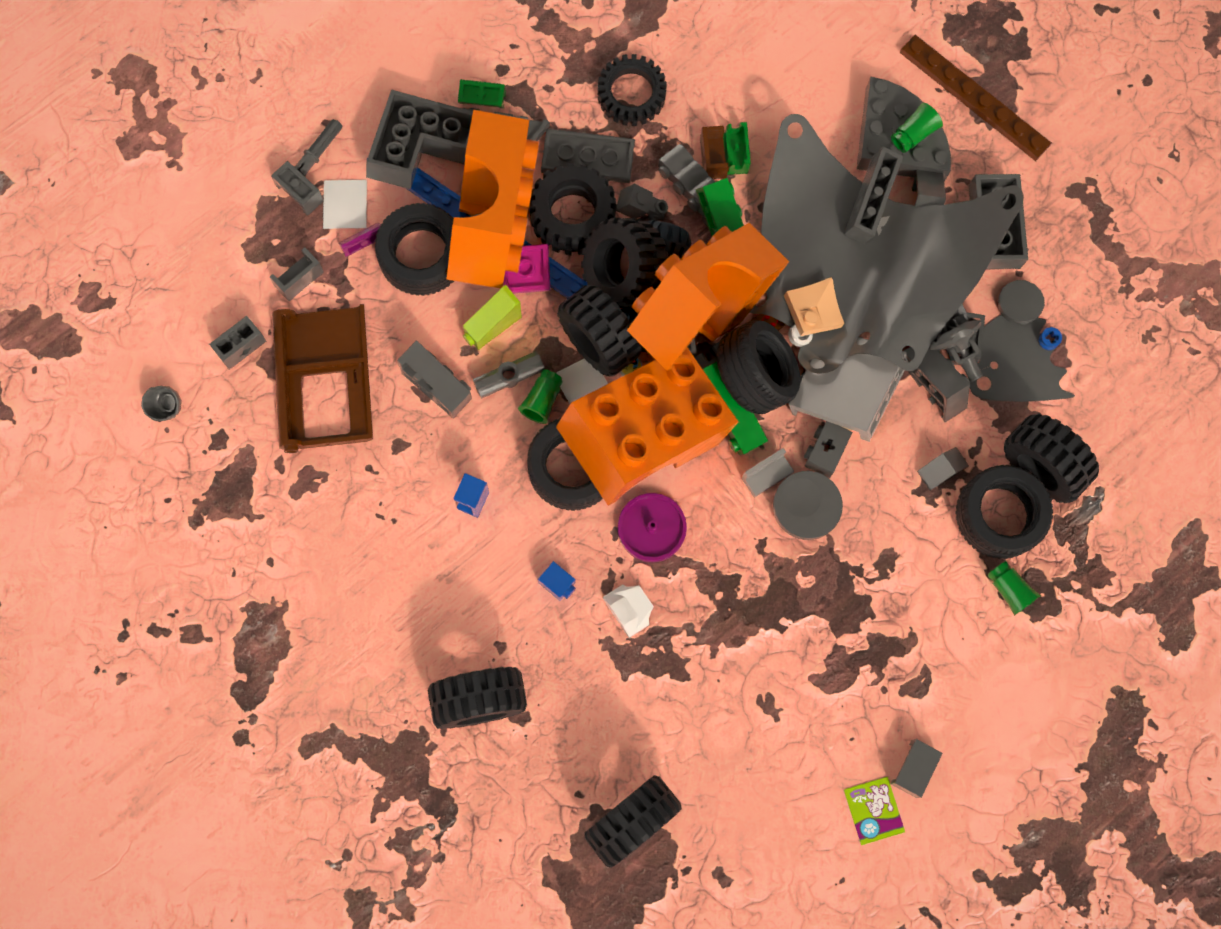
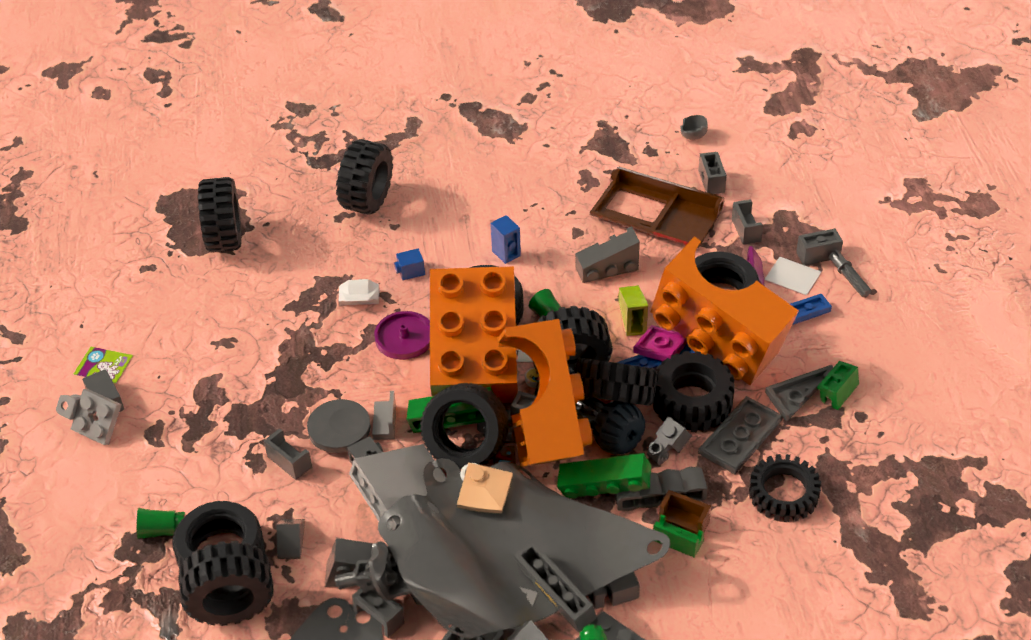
camera: 130 degrees right, 30 degrees down
dark grey brick [366,89,473,190] -> none
dark grey piece [473,351,545,399] -> none
none -> light grey plate [56,389,122,445]
none -> dark grey panel [264,429,312,480]

